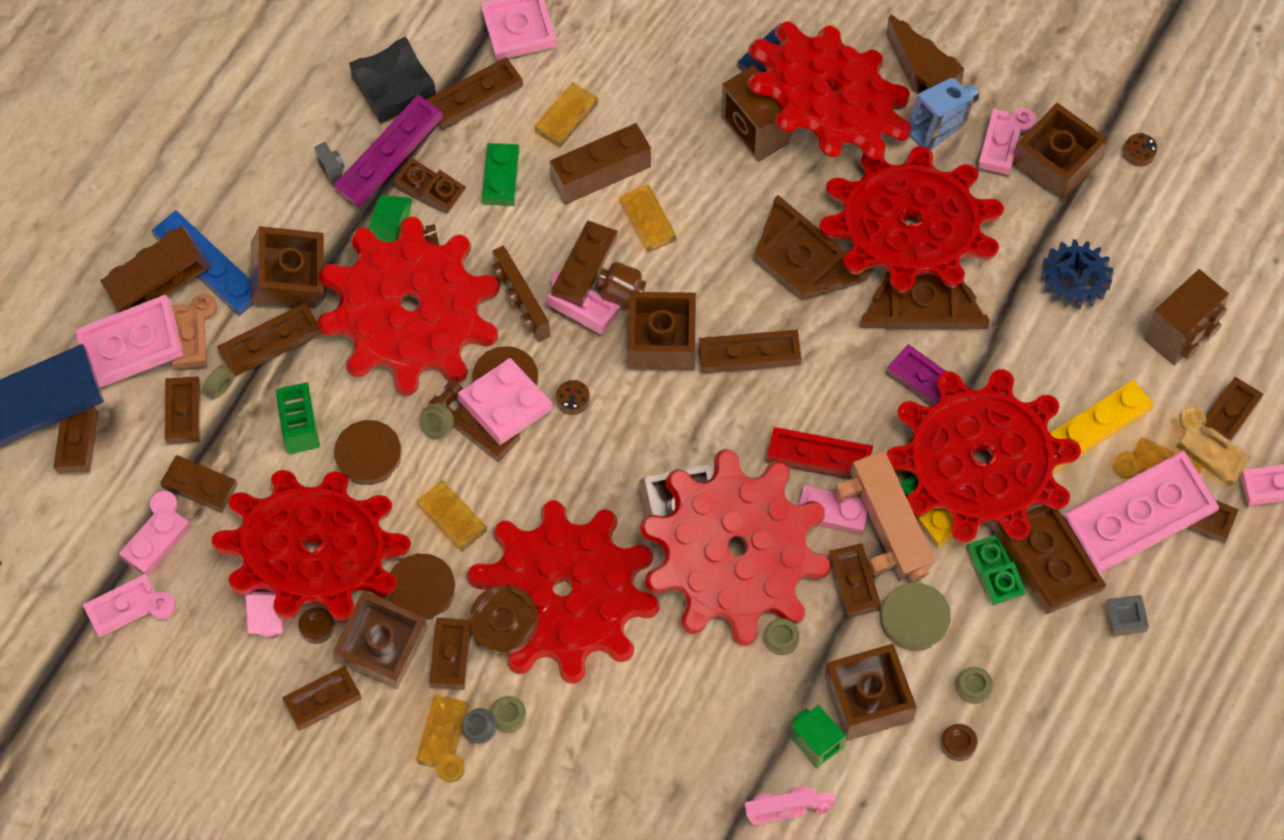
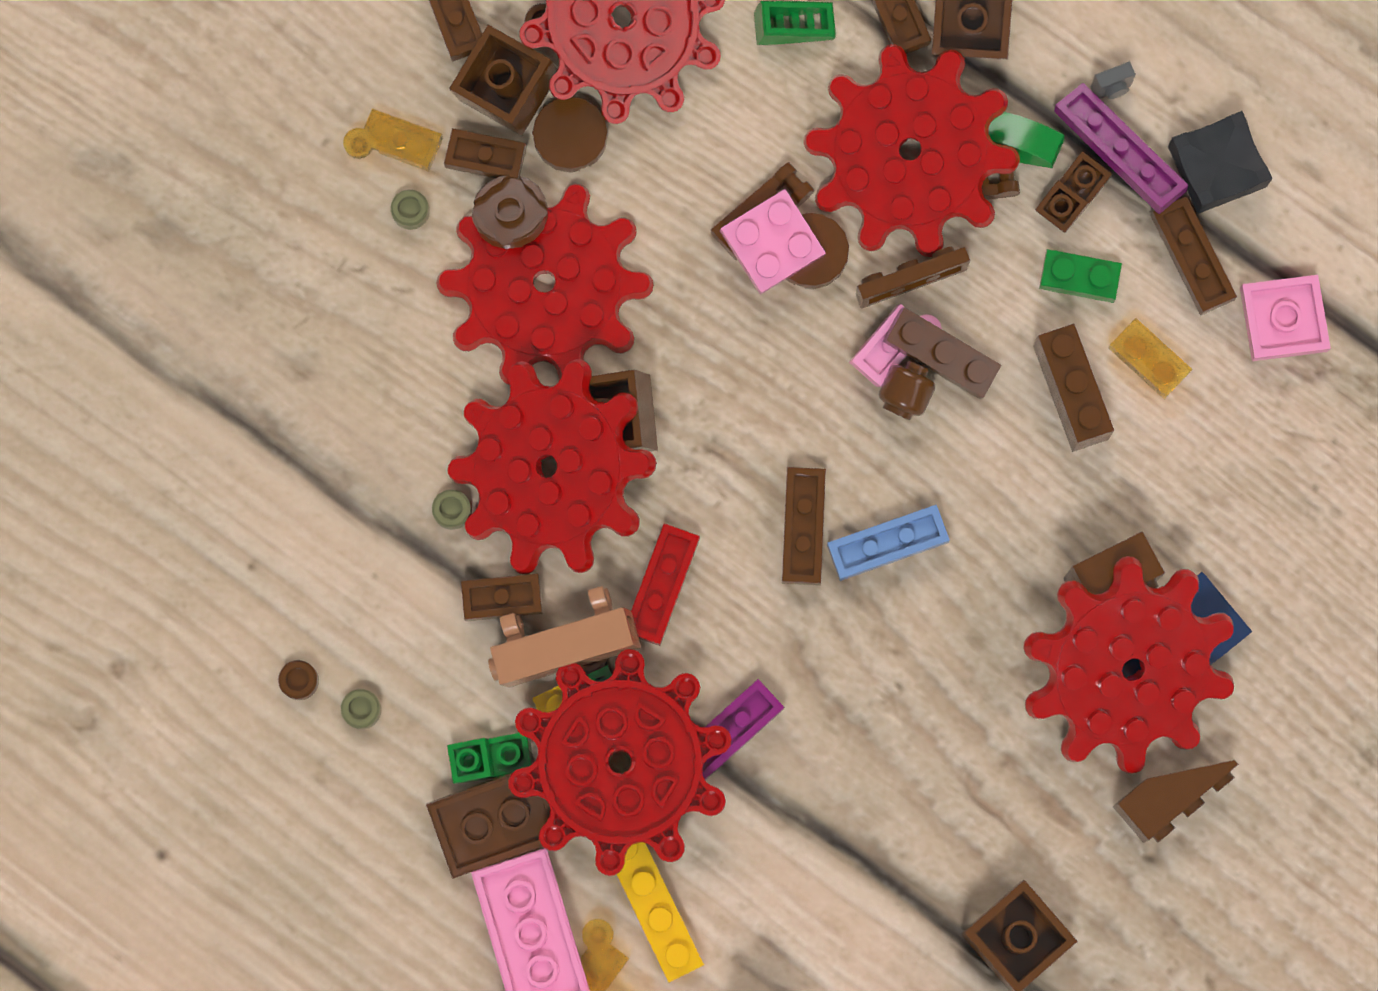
camera: 100 degrees right, 15 degrees up
reddish brown tile [334,420,402,485] -> none
clear yellow plate [416,480,487,552] -> none
olive tile [420,403,454,438] -> none
dark grey plate [462,708,497,744] -> none
reddish brown tile [556,380,590,415] -> none
clear yellow plate [620,184,676,253] -> none
reddish brown brick [628,292,696,370] -> none
bright pink hinge [745,786,835,826] -> none
reddish brown wing [754,195,869,300] -> none
green brick [790,704,846,768] -> none
bright pink hinge [793,485,868,536] -> none
red plate [820,147,1004,293] -> none
reddish brown brick [824,643,917,741] -> none
reddish brown wing [861,271,989,329] -> none
olive tile [881,583,951,651] -> none
medium blue torso [909,78,979,150] -> none
bright pink hinge [978,108,1036,175] -> none
dark blue gear [1040,239,1114,309] -> none
dark grey plate [1106,595,1149,636] -> none
none -> medium blue plate [827,504,950,581]

